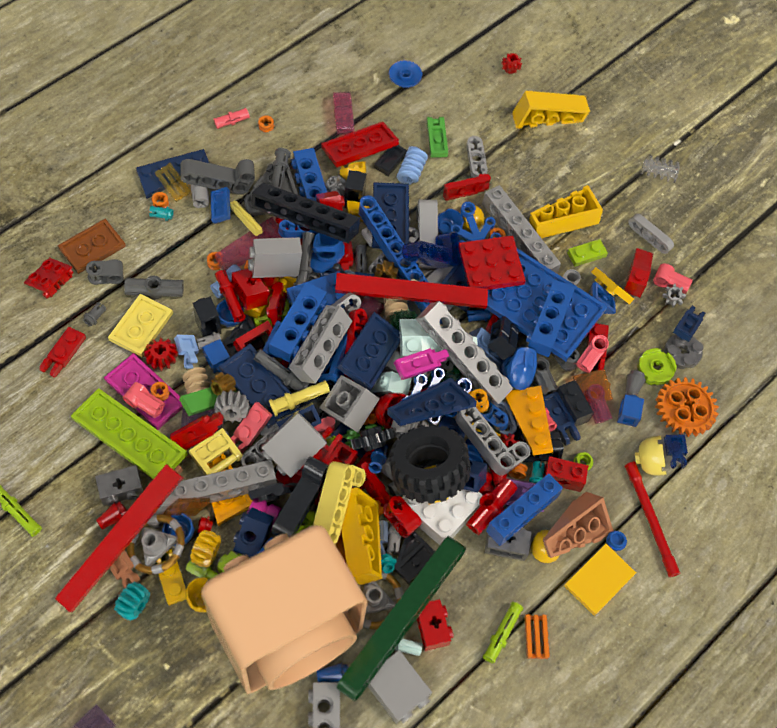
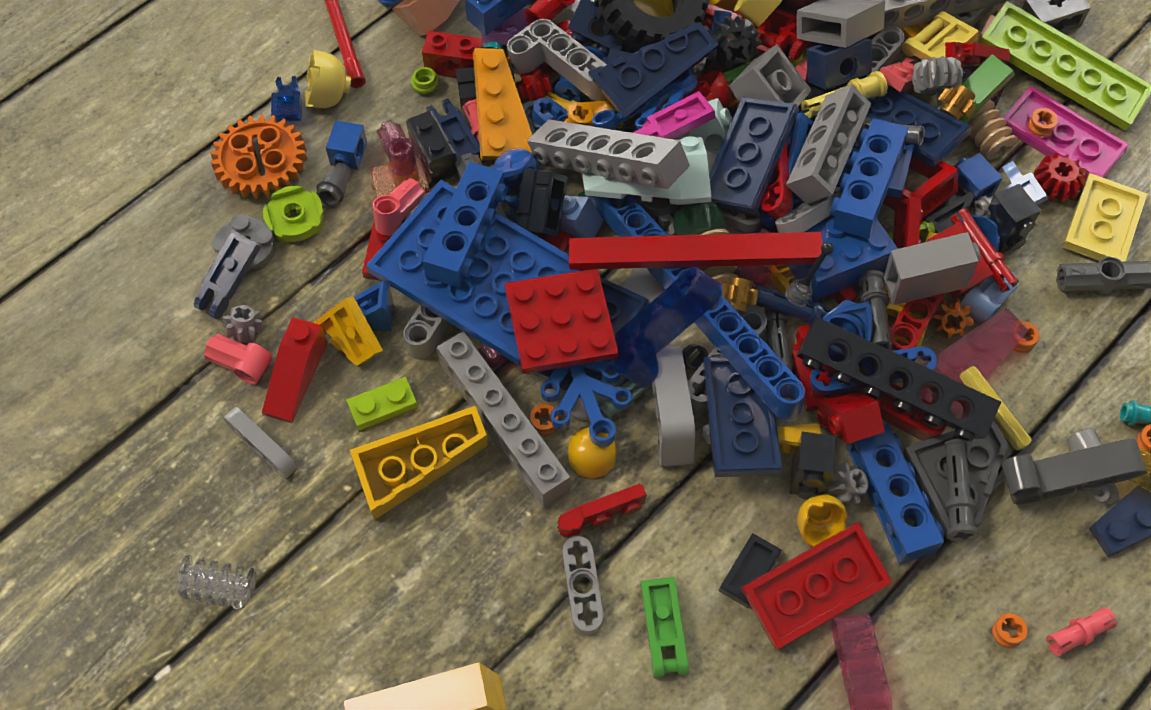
camera: 175 degrees left, 0 degrees up
coral piece [122,382,165,418] -> none
blue plate [211,187,231,224] -> none
light blue piece [397,146,428,185] -> none
blue hair [438,208,464,237] -> none

